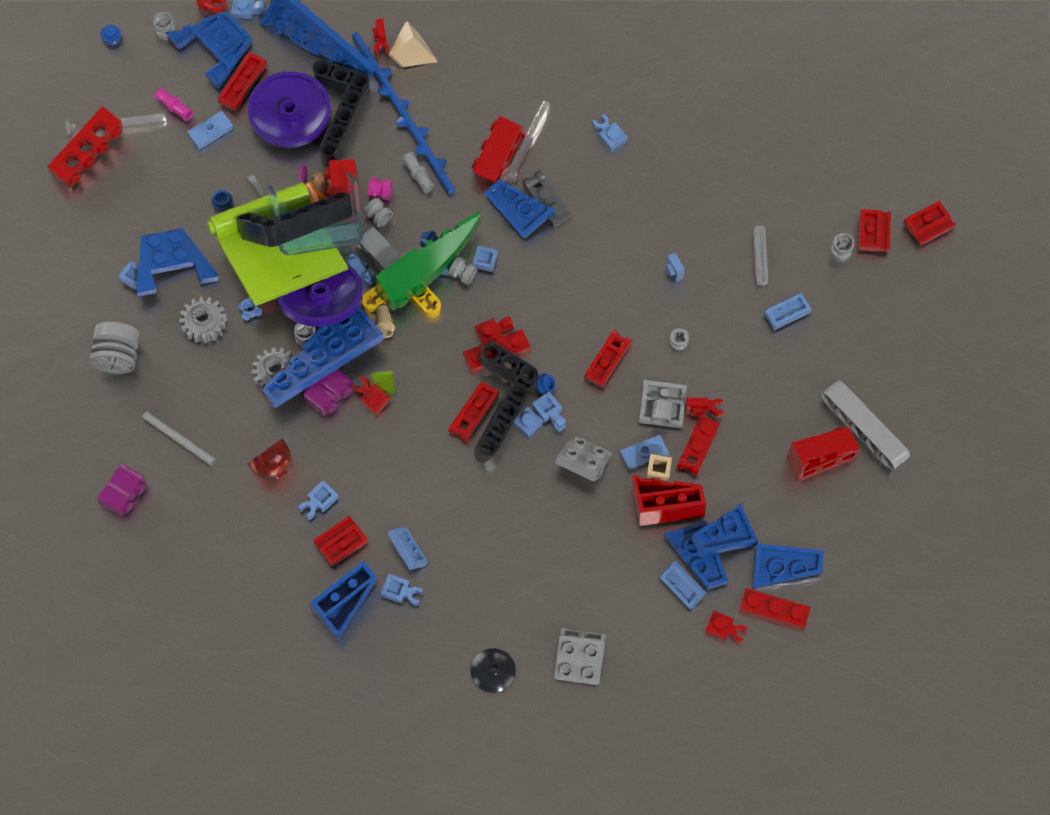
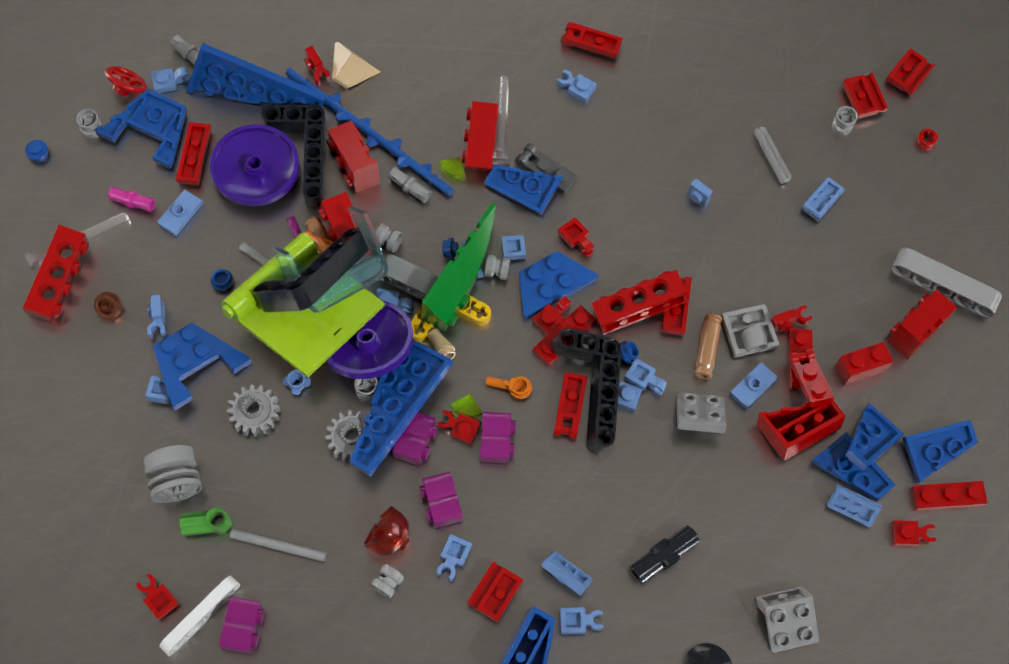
camera: 25 degrees left, 0 degrees up
dark pink wheel [368,177,392,201] -> none
tan brick [646,454,672,482] -> none
light grey bush [670,328,689,350] -> none
none -> copper hat [94,291,123,319]
none -> red plate [136,574,180,620]
none -> medium blue plate [147,295,166,339]
none -> white beam [159,575,240,656]
none -> bright green piece [180,507,232,536]
none -> red wedge [326,120,380,193]
none -> light grey wheel [370,564,404,599]
none -> magenta brick [419,472,463,528]
none -> clear neon green tile [439,157,465,179]
none -> magenta brick [480,411,516,463]
none -> orange plate [486,376,532,399]
none -> blue wing [519,251,599,320]
none -> red plate [558,217,594,257]
none -> red plate [560,22,623,59]
none -> red brick [591,269,688,335]
none -> black piece [629,525,700,584]
none -> medium nougat axle [694,313,722,380]
none -> red plate [788,347,834,408]
none -> red brick [835,342,893,385]
none -> red bush [916,129,938,150]

